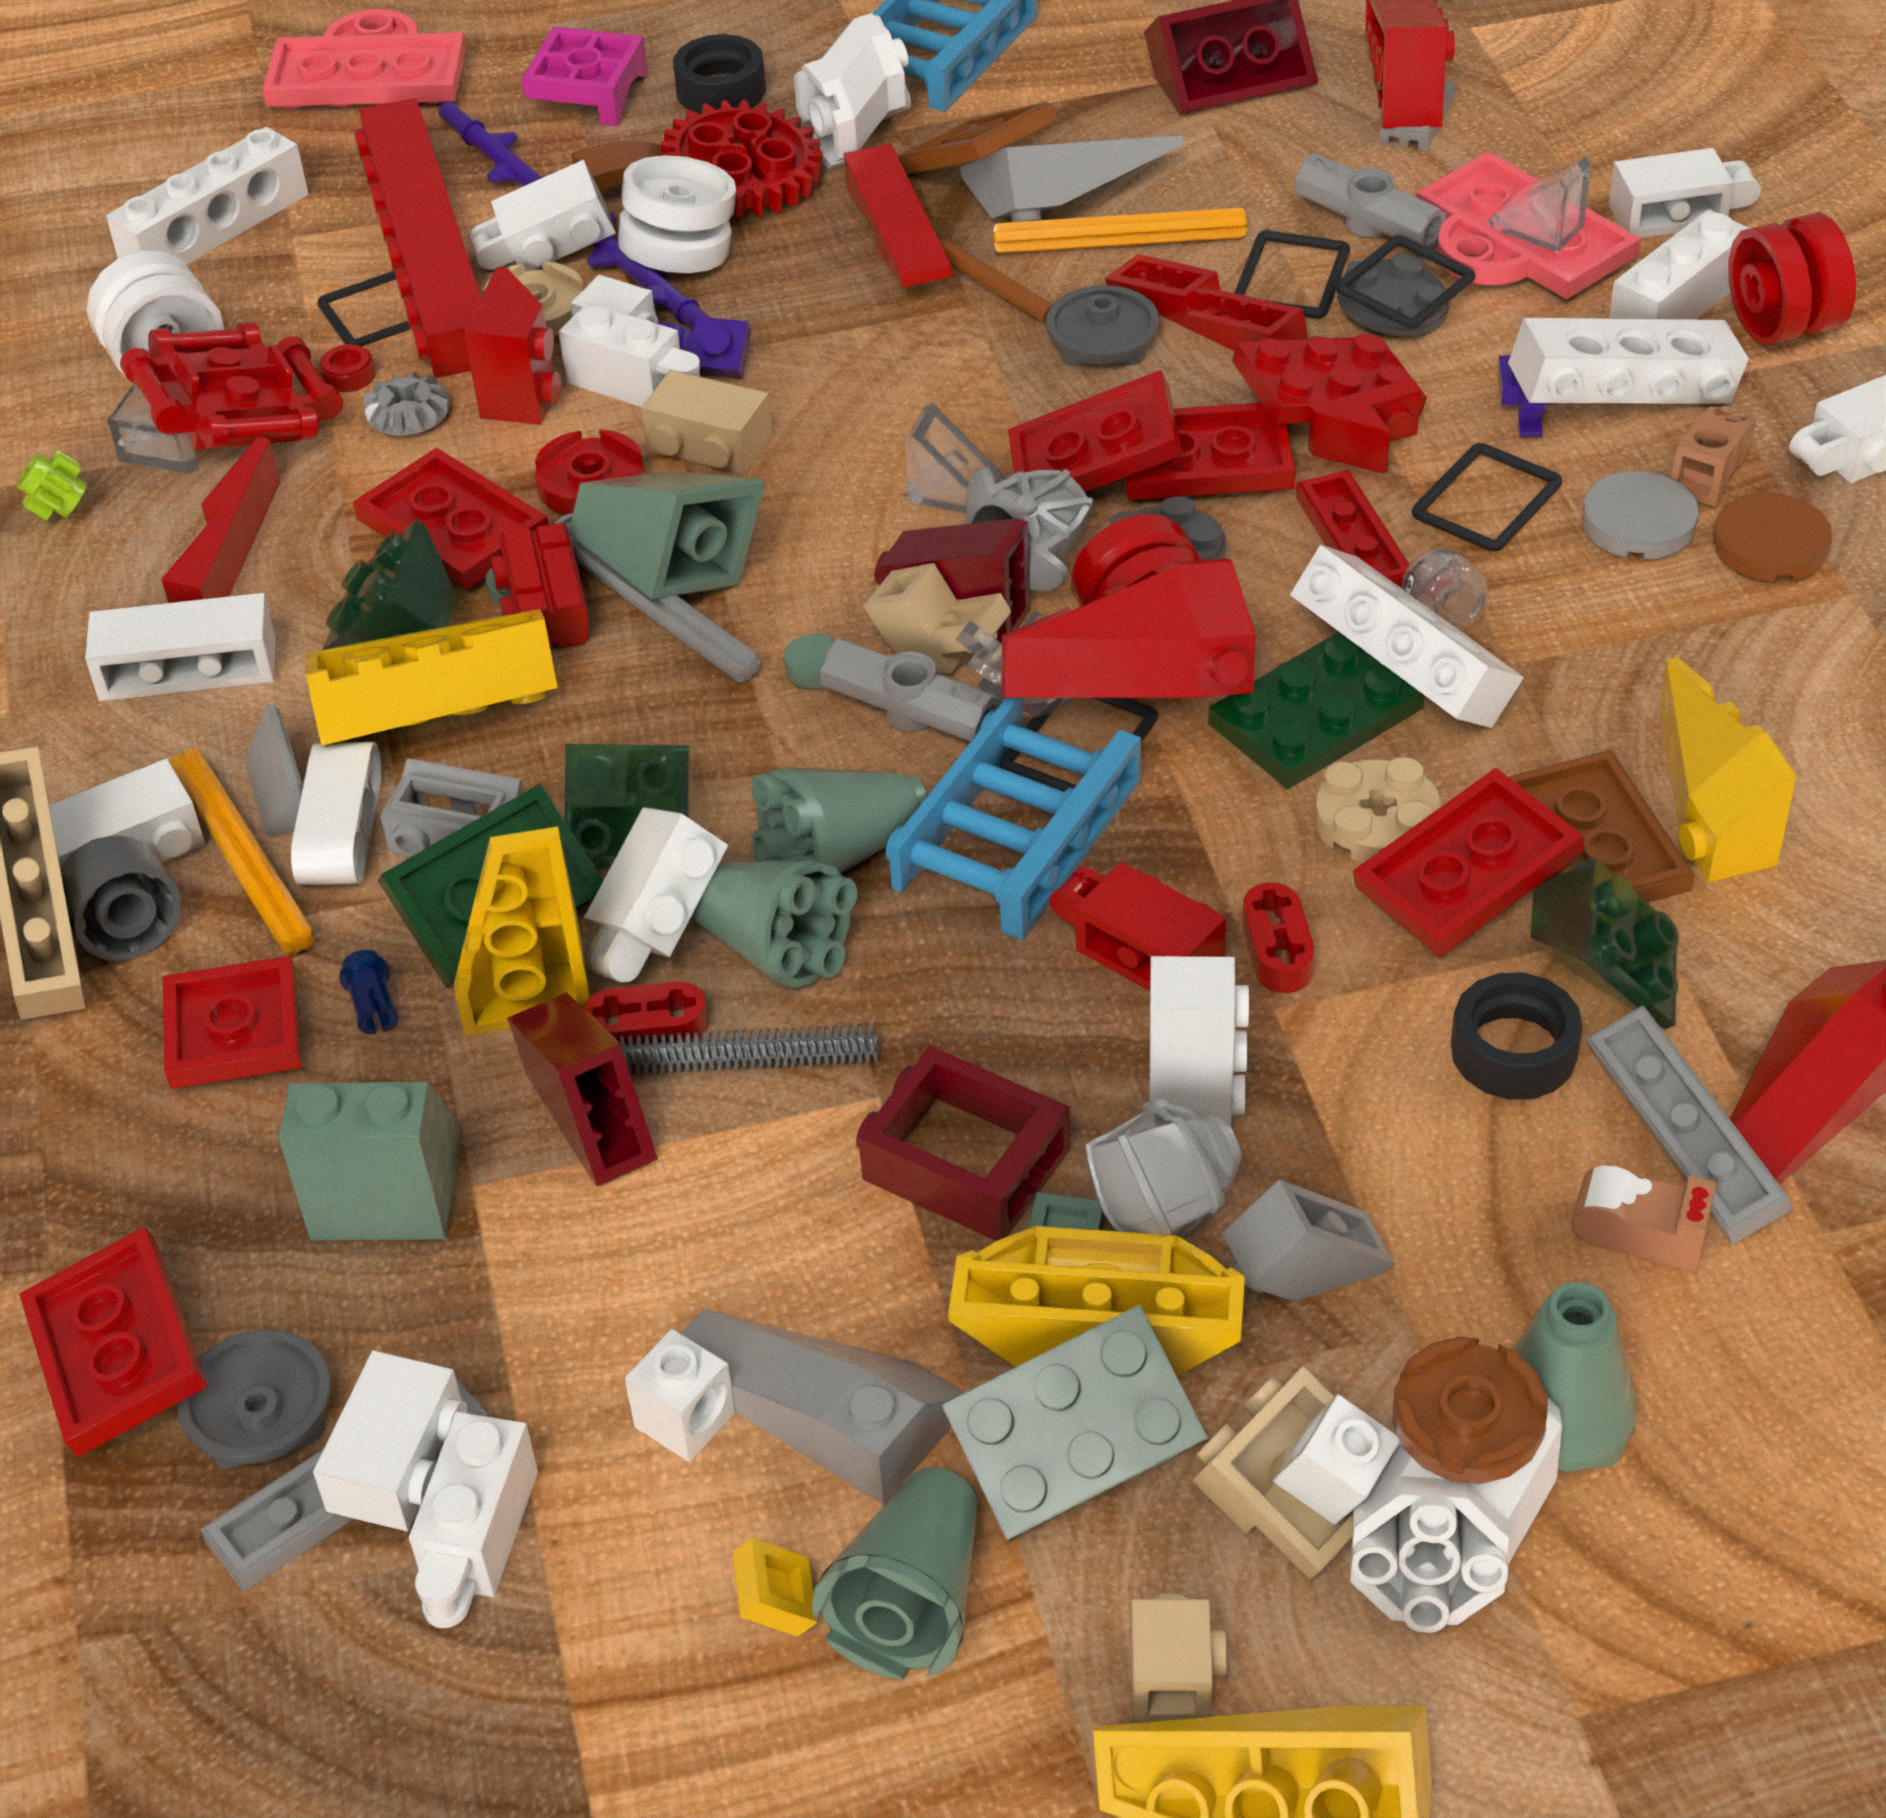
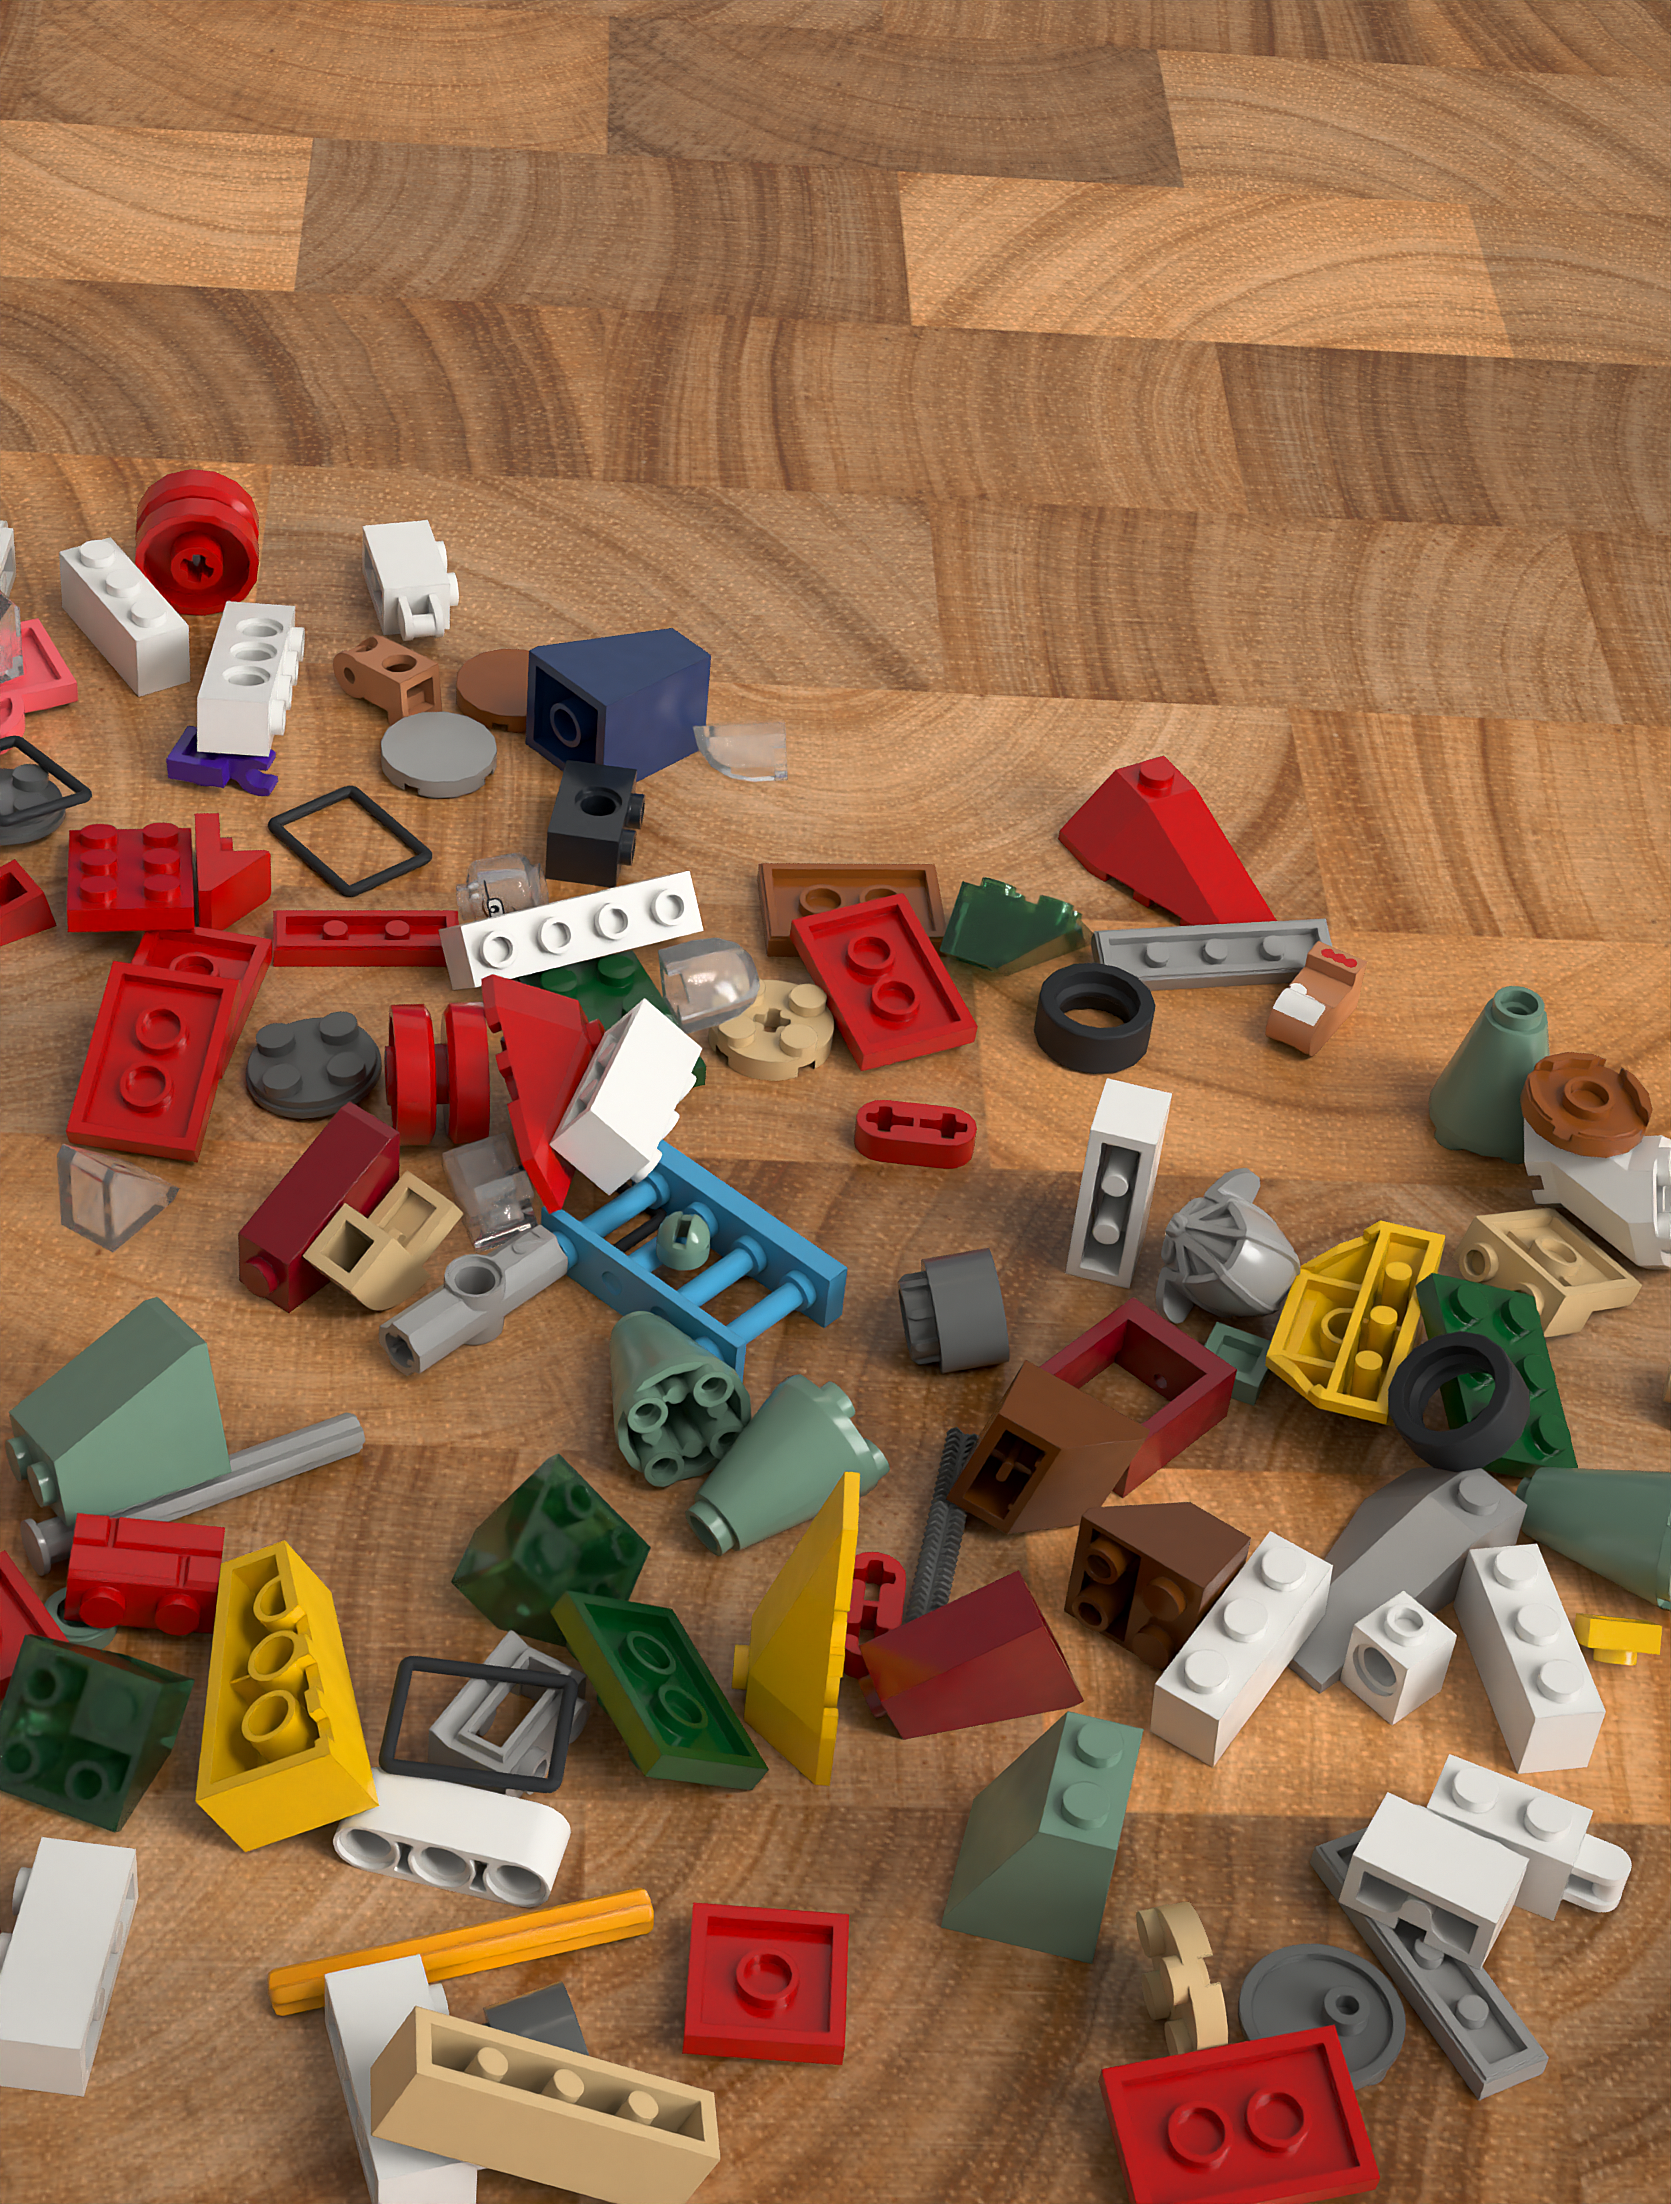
camera: 85 degrees left, 5 degrees down
light grey slope [245,705,303,837] -> none
clear blue pin [338,950,399,1035] -> none
white brick [584,807,728,982] -> none
sand green tile [784,634,836,689] -> none
light grey piece [966,467,1092,591] -> none
red brick [1049,862,1226,991] -> none
light grey slope [1222,1179,1395,1302] -> none
white brick [1272,1394,1400,1525] -> none
yellow wedge [1659,657,1797,883] -> none
none -> black piece [379,1656,578,1793]
none -> dark blue slope [525,628,711,782]
none -> black brick [545,760,645,888]
none -> white brick [549,998,702,1195]
none -> sand green hinge [656,1211,711,1270]
none -> clear brick [658,937,760,1034]
none -> clear brick [693,719,788,782]
none -> dark grey piece [898,1248,1009,1374]
none -> reddish brown slope [946,1360,1150,1534]
none -> reddish brown slope [1064,1502,1251,1672]
none -> tan plate [1136,1901,1228,2056]
none -> white brick [1150,1531,1333,1768]
none -> black tyre [1388,1331,1530,1472]
none -> white brick [1453,1544,1606,1774]

